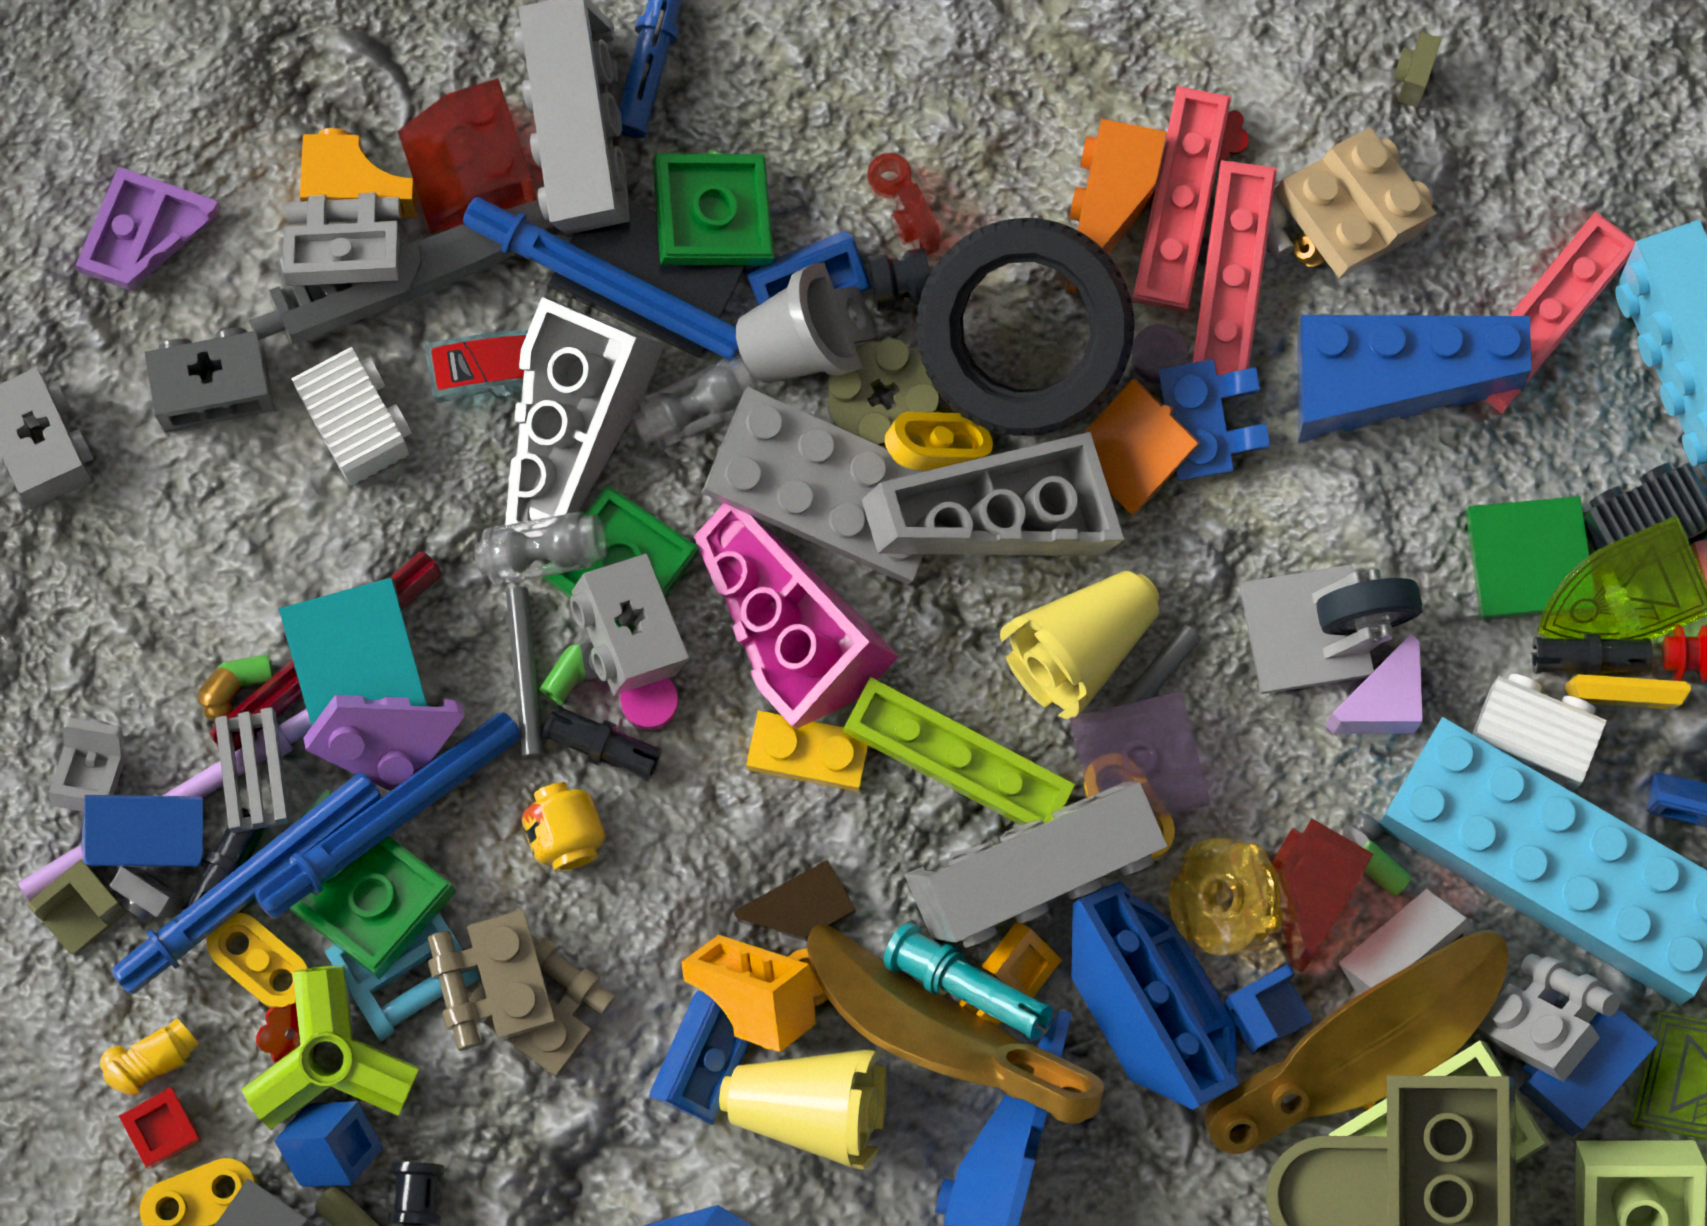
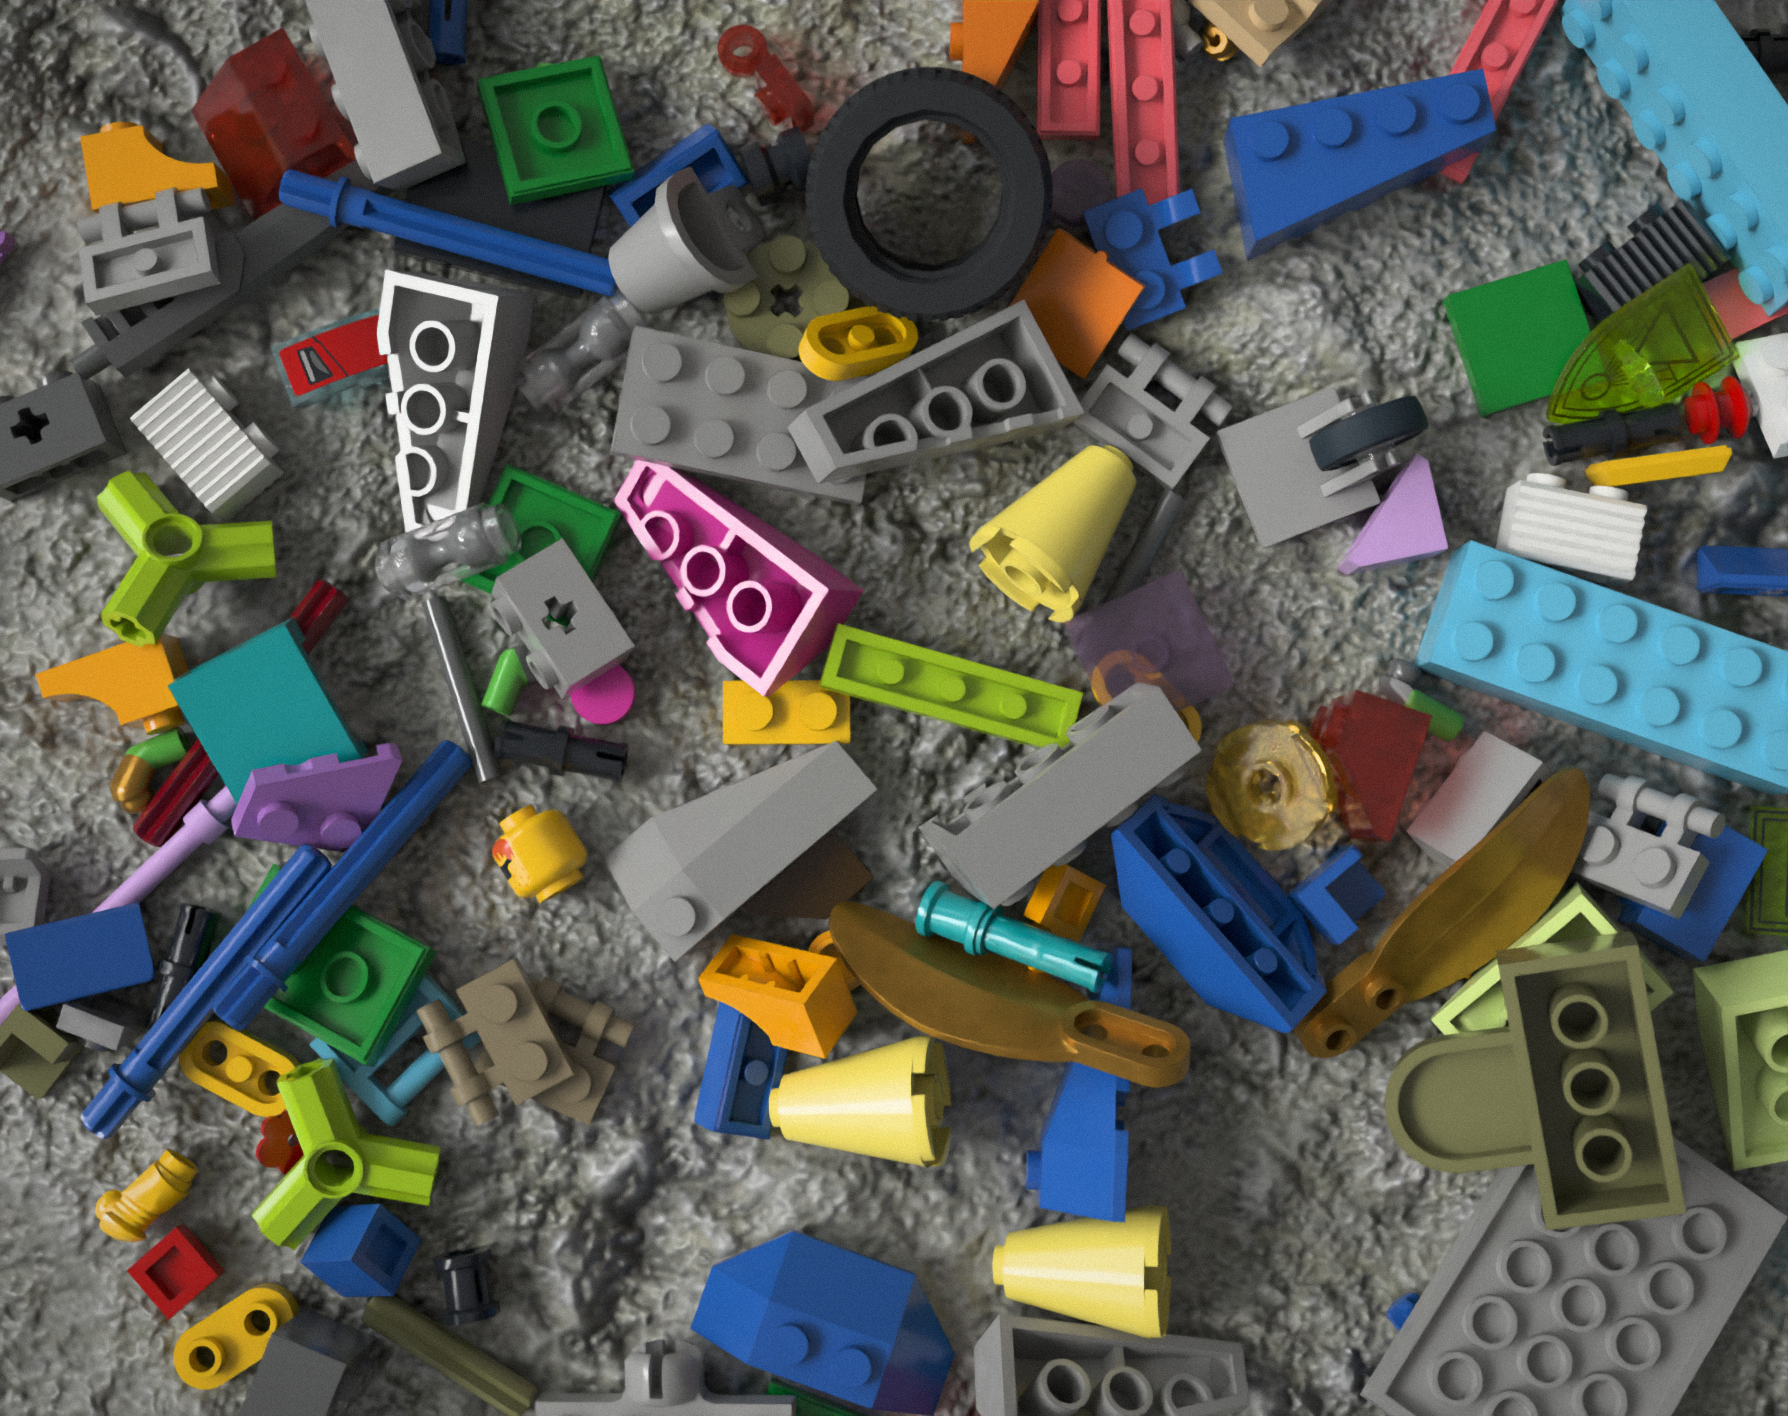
camera: 10 degrees left, 10 degrees up
light grey tile [215,707,290,833] -> none
none -> light orange arch [35,633,189,735]
none -> lime piece [97,470,277,648]
none -> light grey wedge [604,741,879,962]
none -> light grey plate [1073,333,1233,491]

